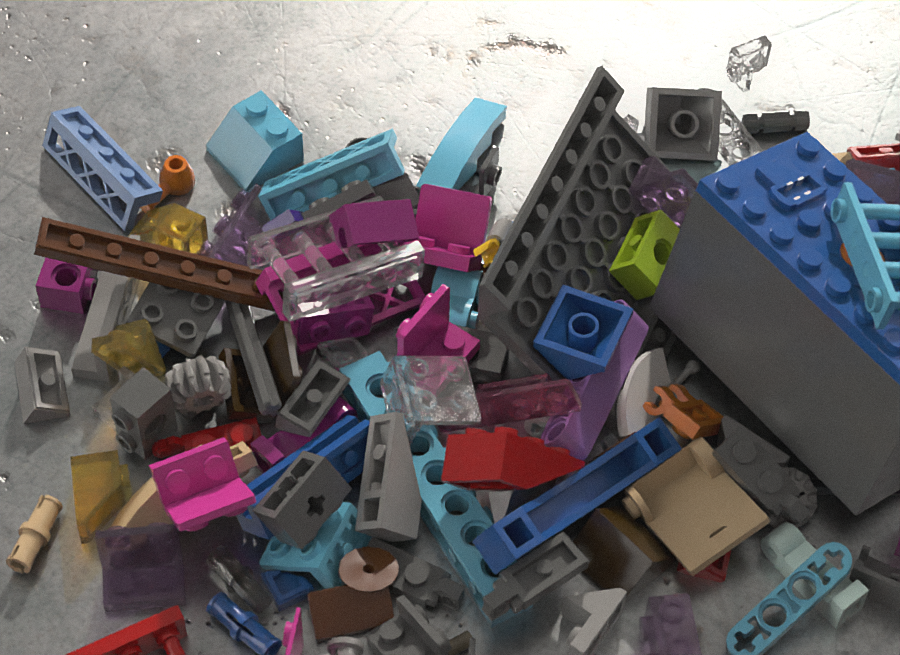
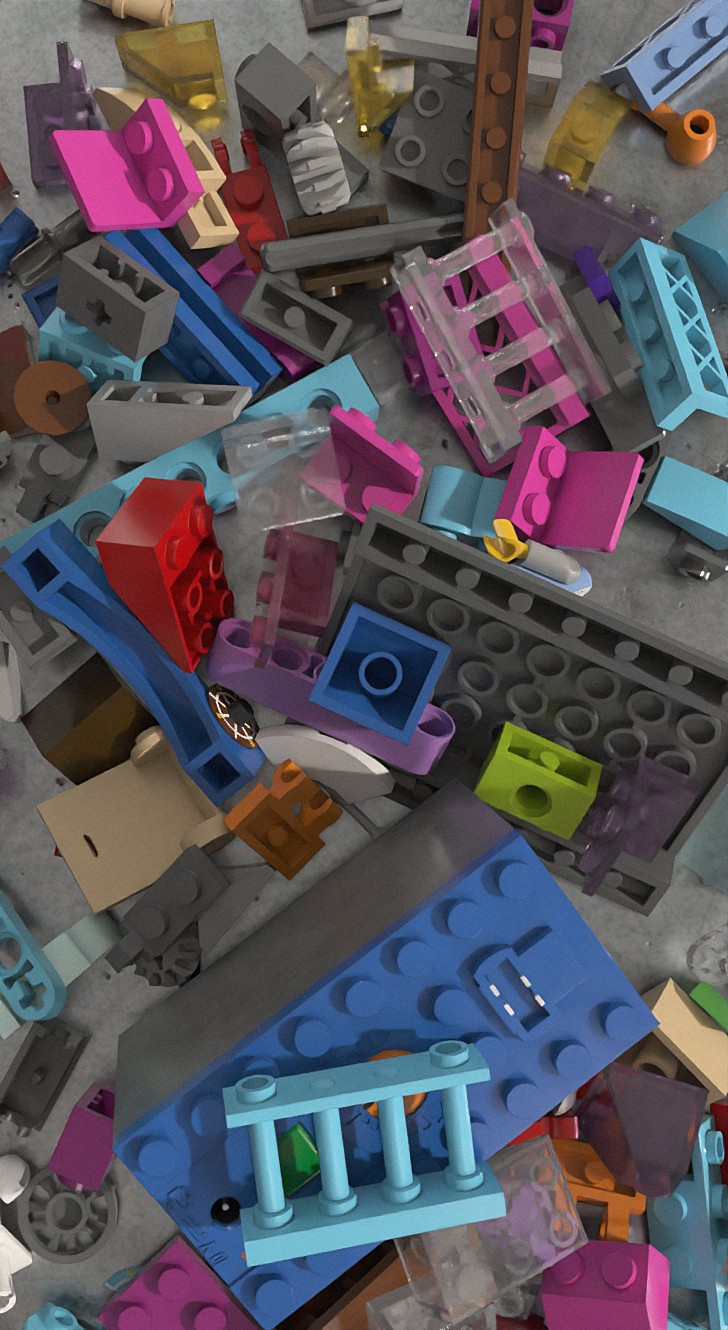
camera: 85 degrees right, 30 degrees up
magenta hinge [329,199,419,249] -> none

